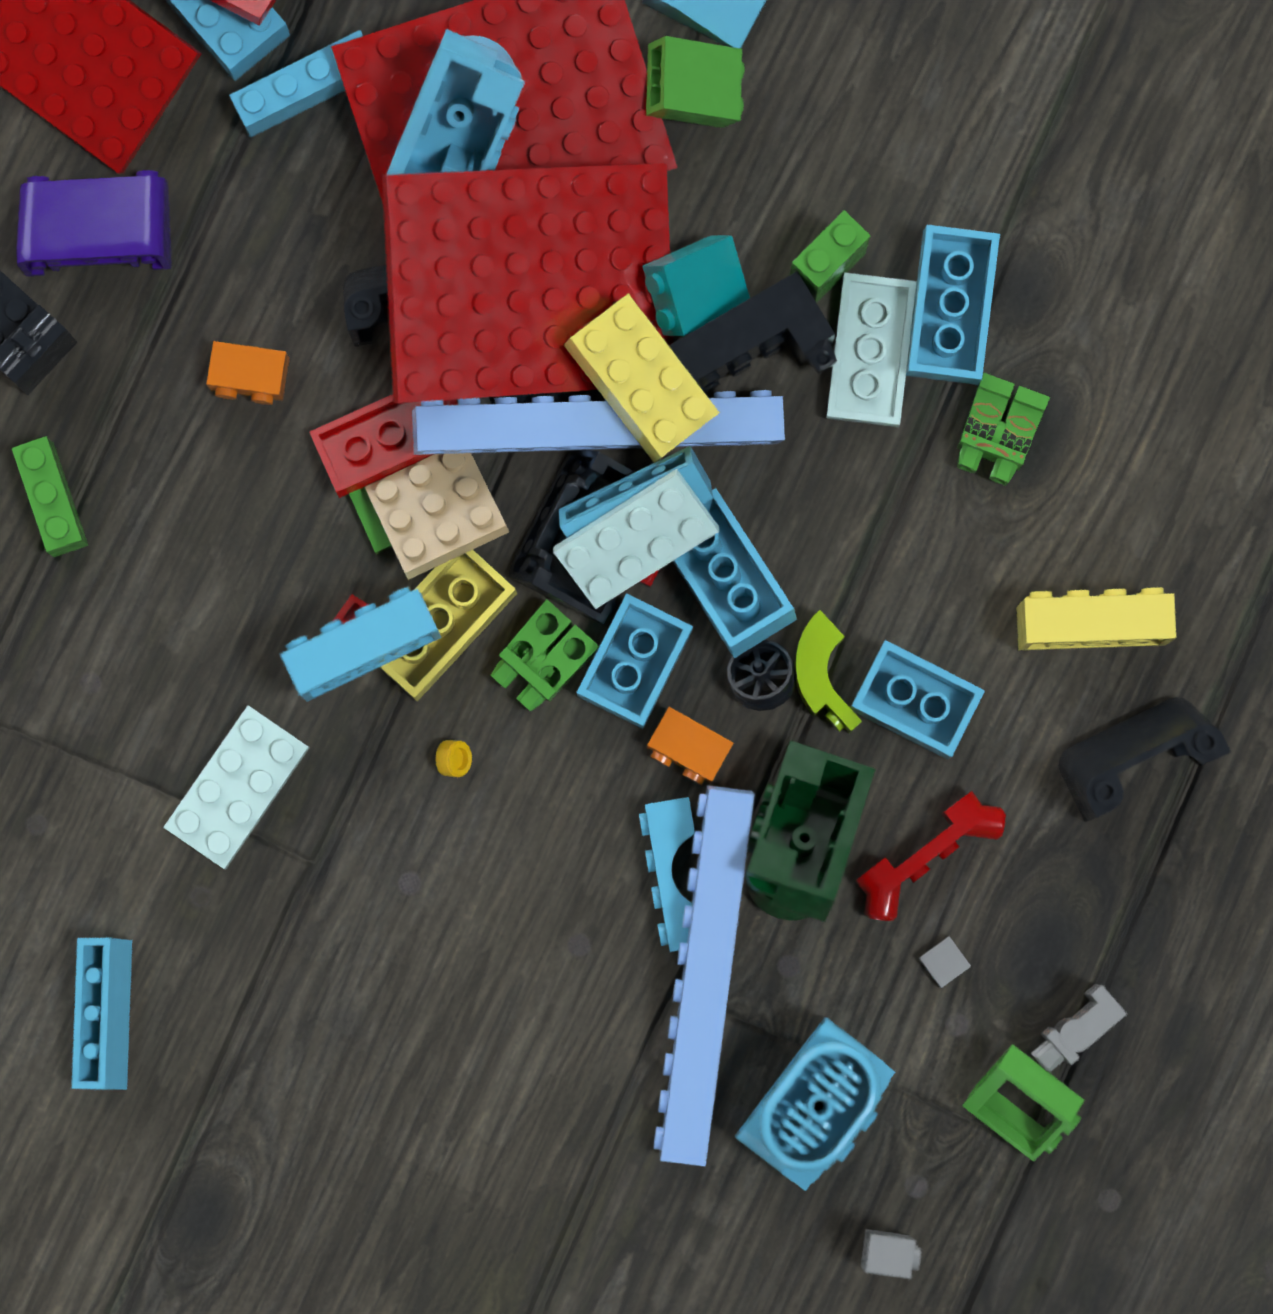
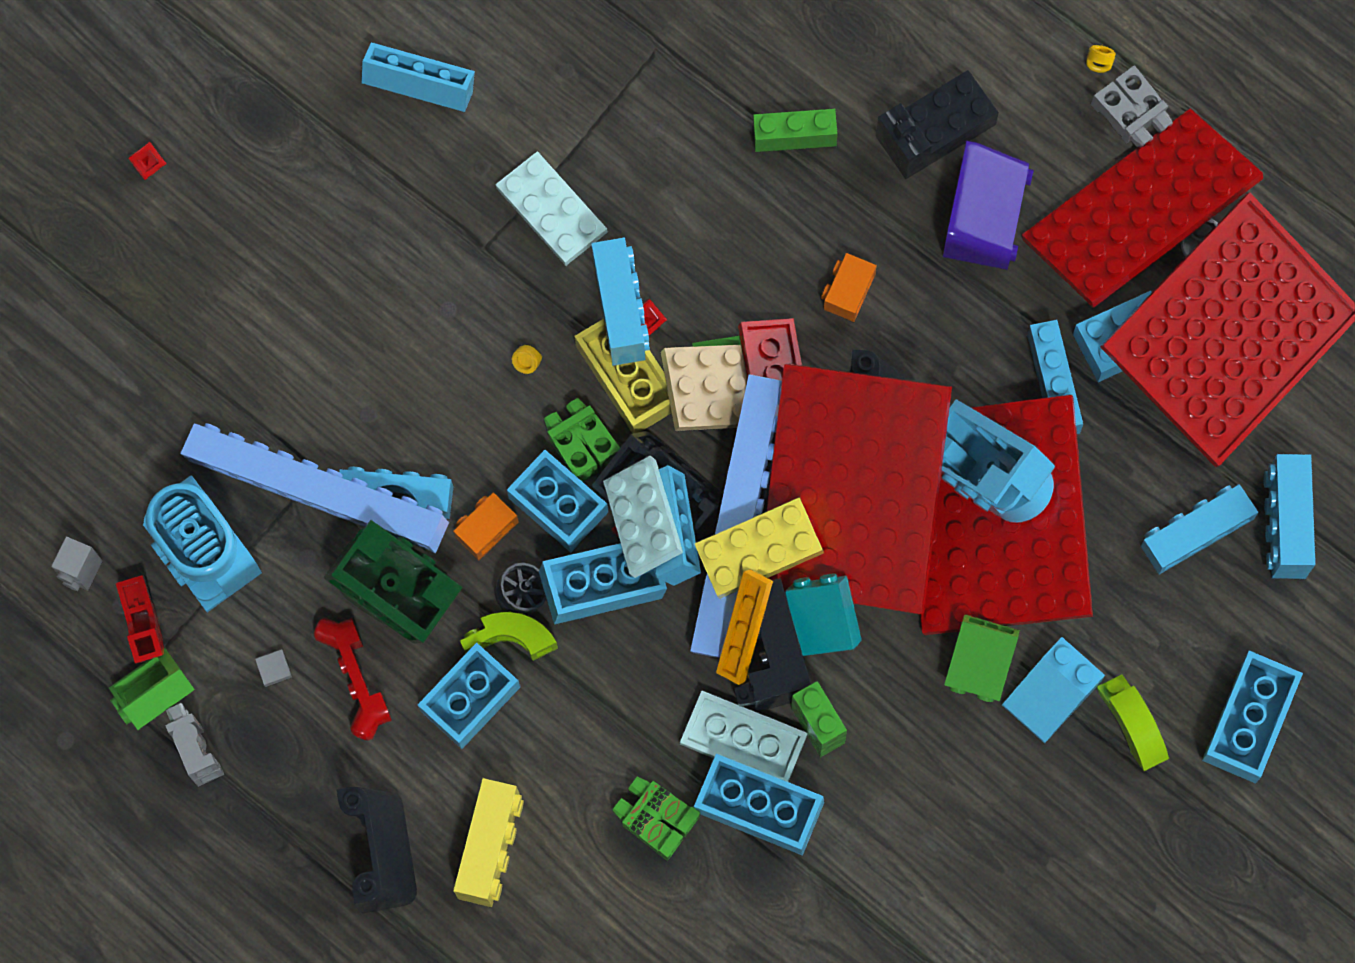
camera: 110 degrees right, 10 degrees down
none -> red arch [115,575,164,664]
none -> light orange plate [716,569,773,685]

